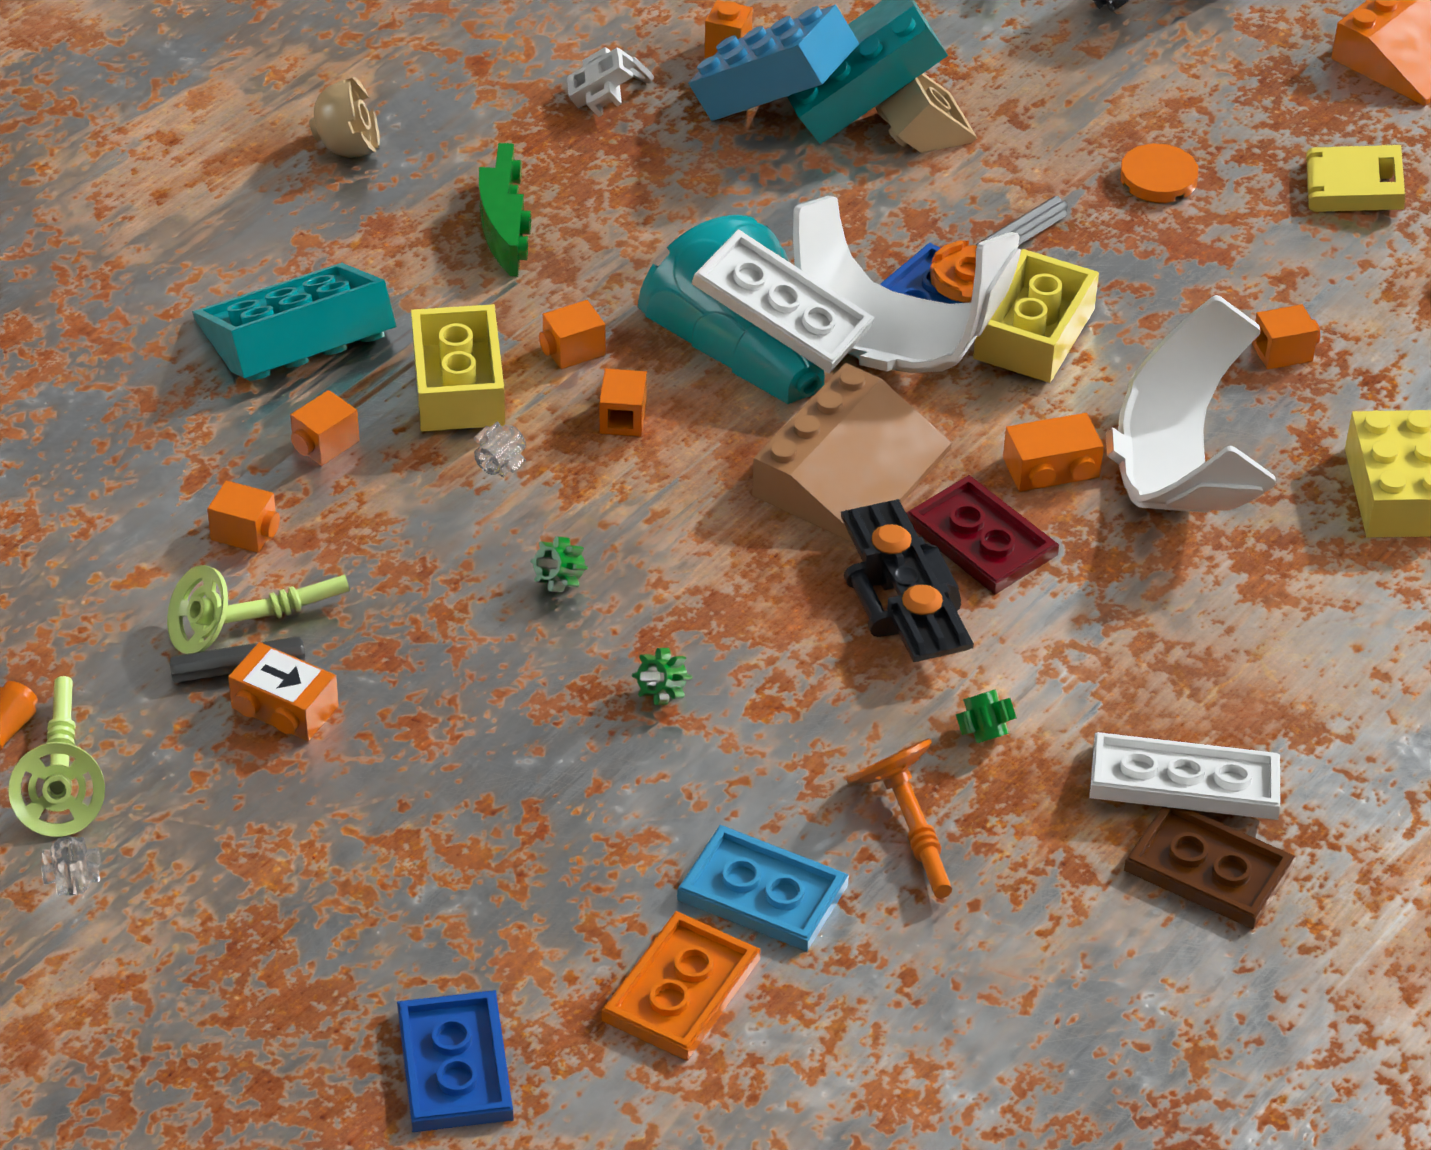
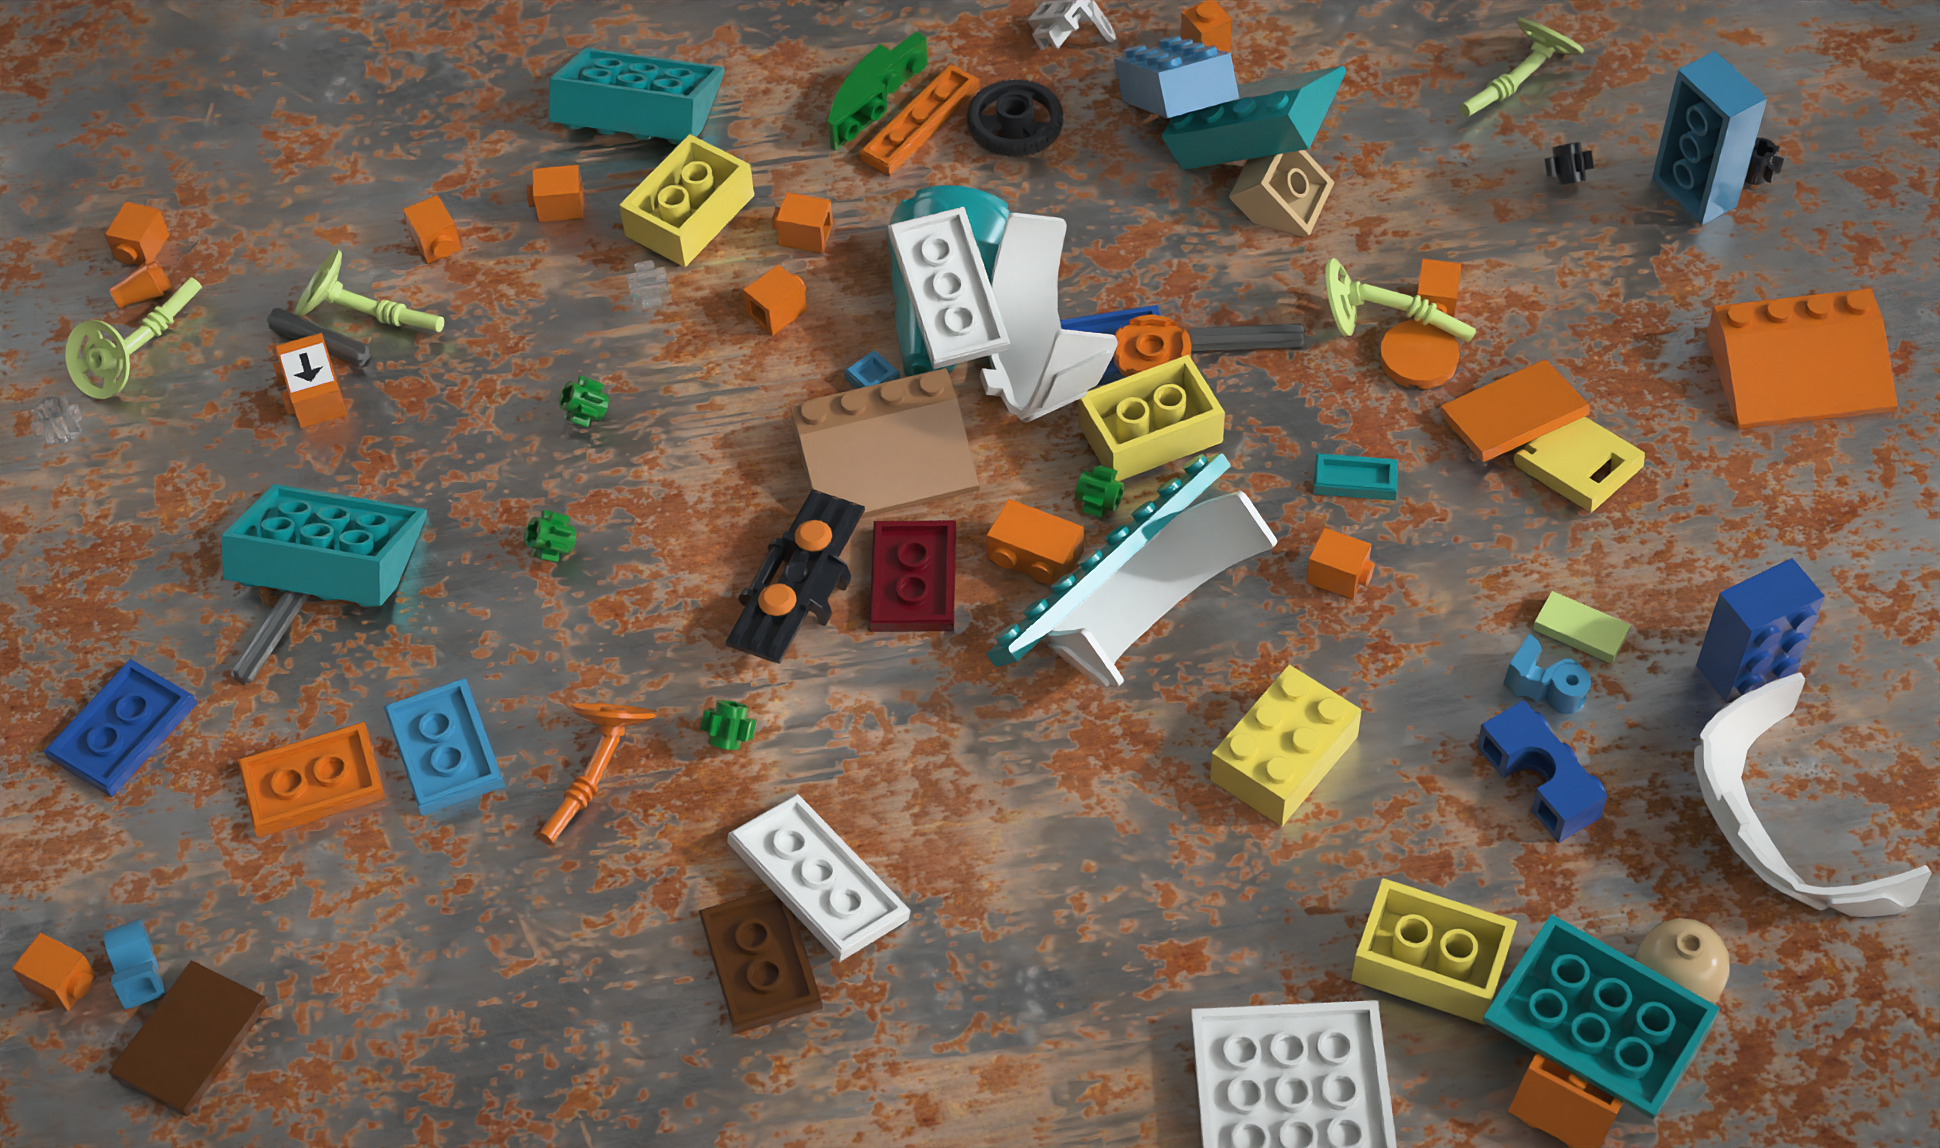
camera: 45 degrees right, 10 degrees up
none -> teal slope [221,484,427,607]
none -> dark grey axle [231,590,310,685]
none -> dark azure tile [844,350,901,389]
none -> orange tile [859,64,980,176]
none -> black wheel [967,79,1063,157]
none -> teal plate [986,453,1231,667]
none -> green gear [1075,465,1124,518]
none -> teal tile [1313,453,1398,501]
none -> yellowish green dish [1325,258,1476,343]
none -> orange brick [1417,258,1462,320]
none -> orange tile [1440,359,1589,462]

